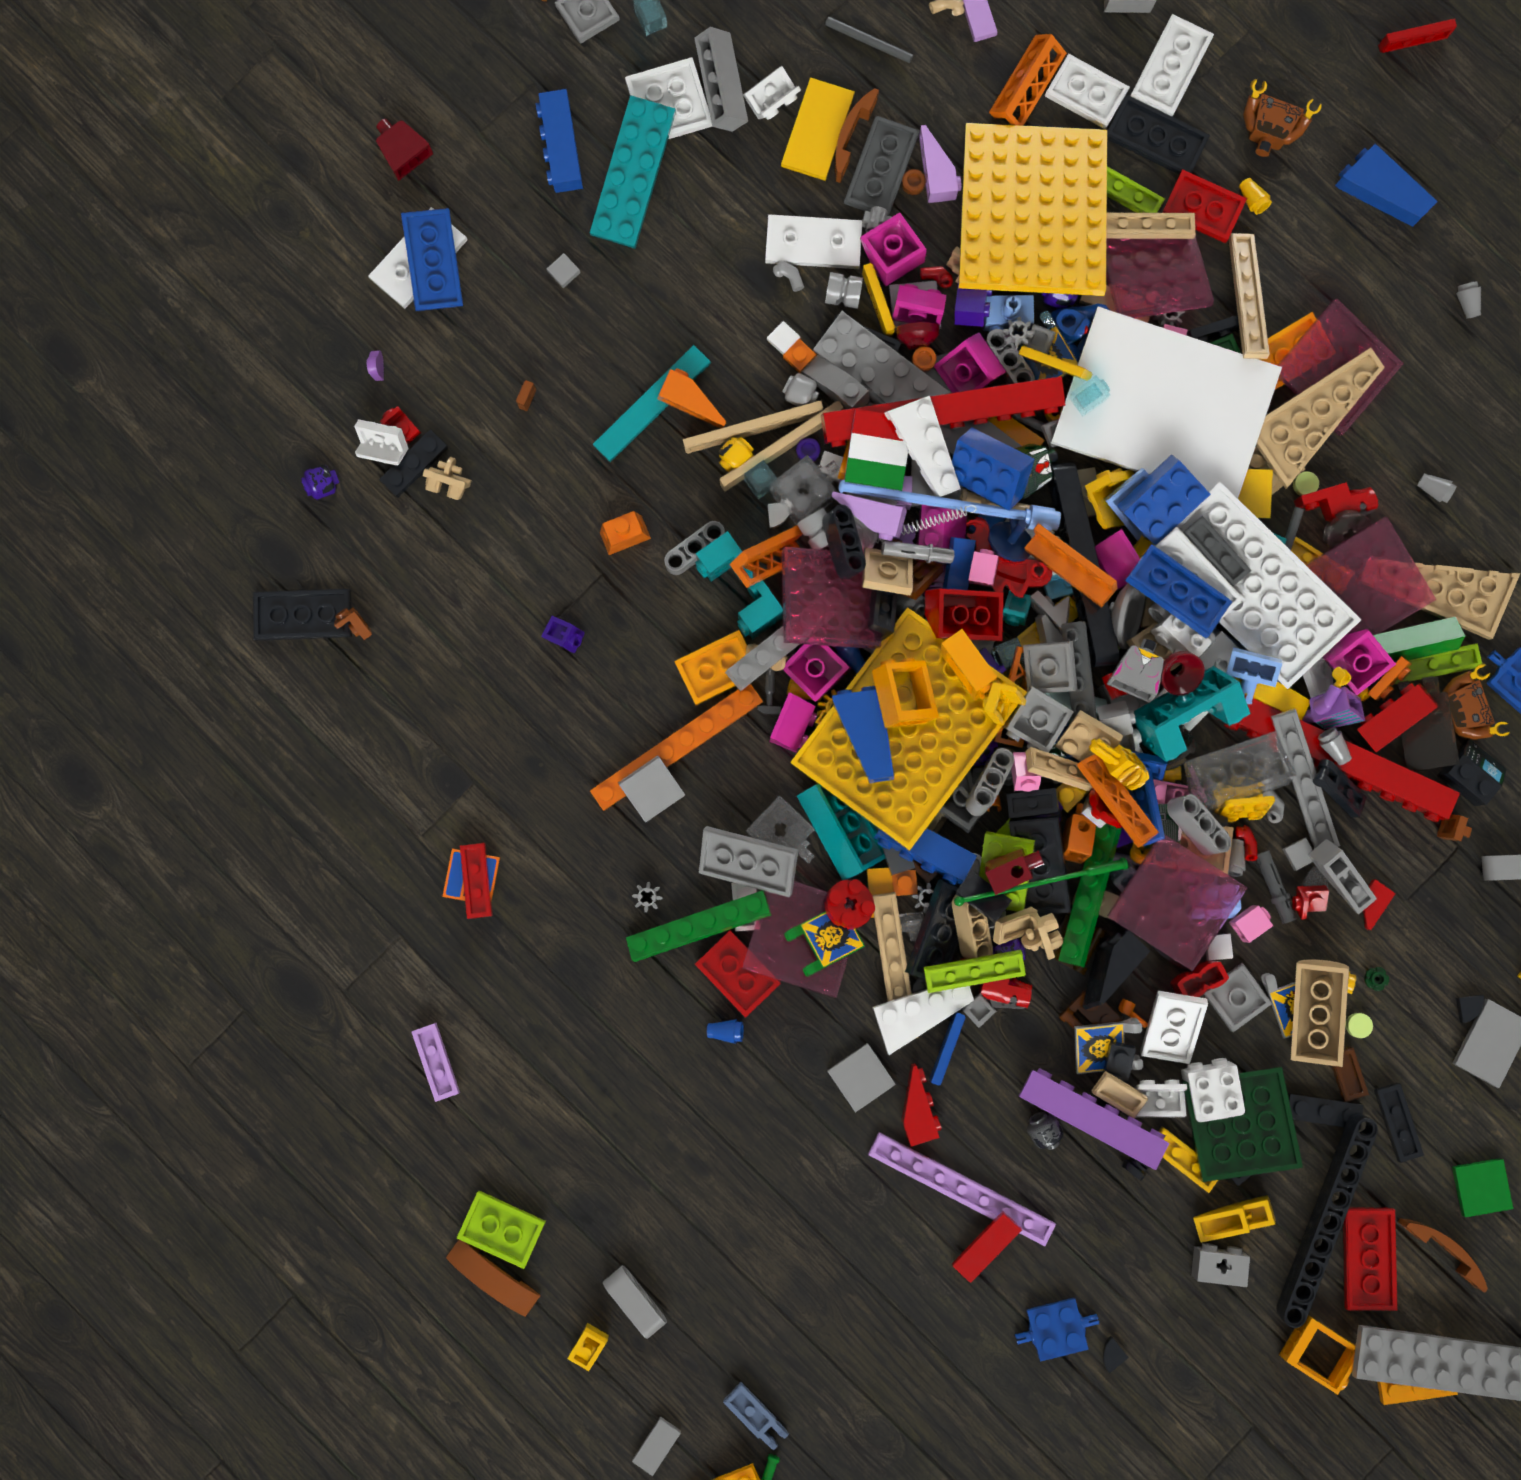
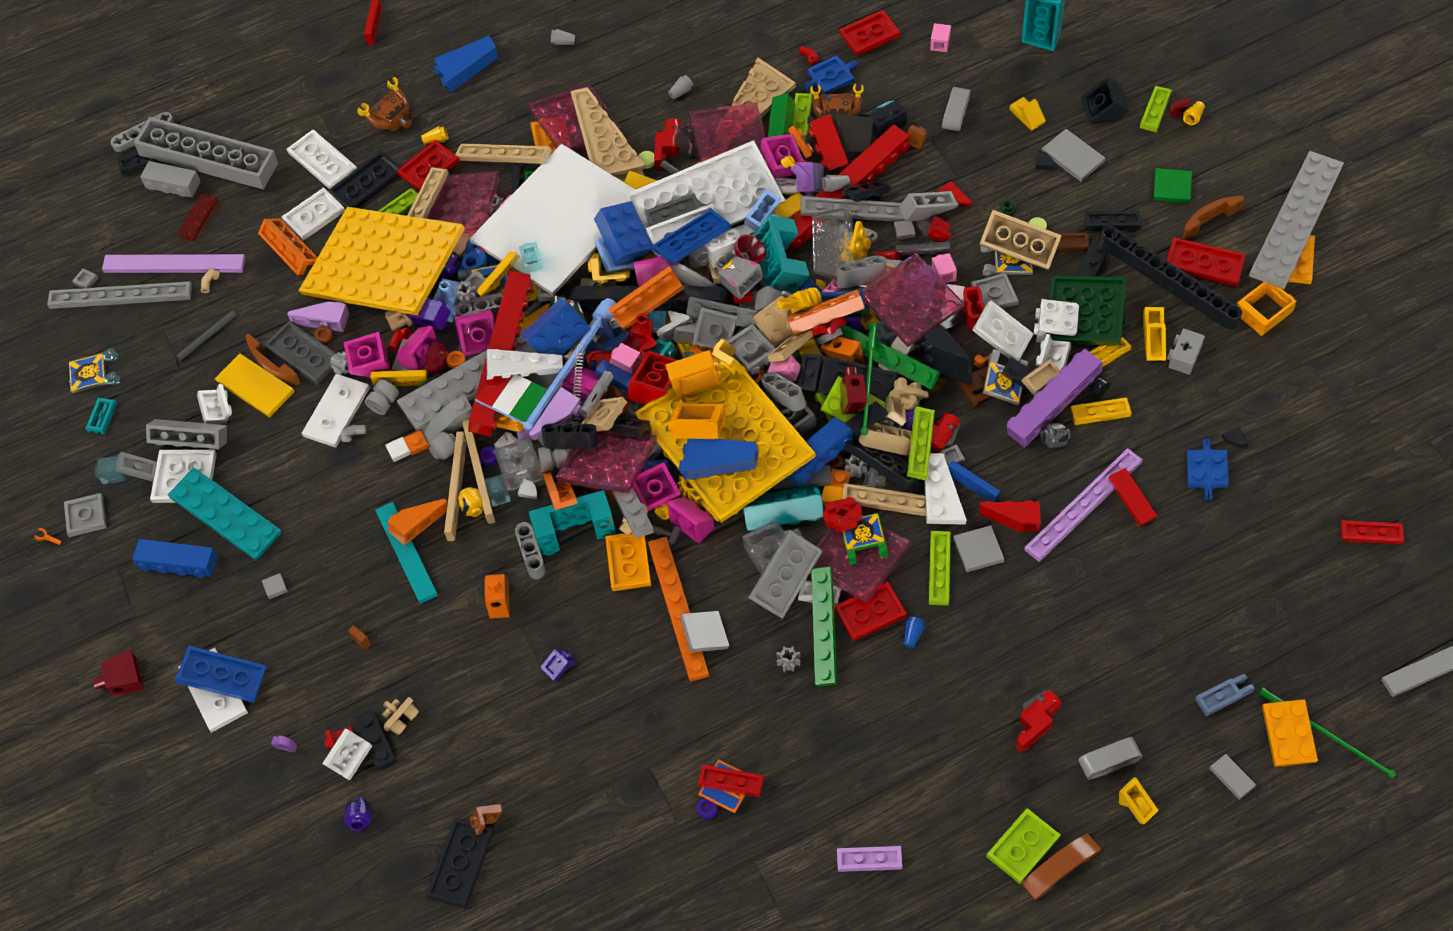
camera: 65 degrees left, 25 degrees down
none -> light grey plate [116,452,157,481]
none -> dark purple tile [697,798,718,820]
none -> lime tile [929,531,951,605]
none -> red plate [1016,690,1061,754]
none -> yellow tile [1070,397,1132,425]

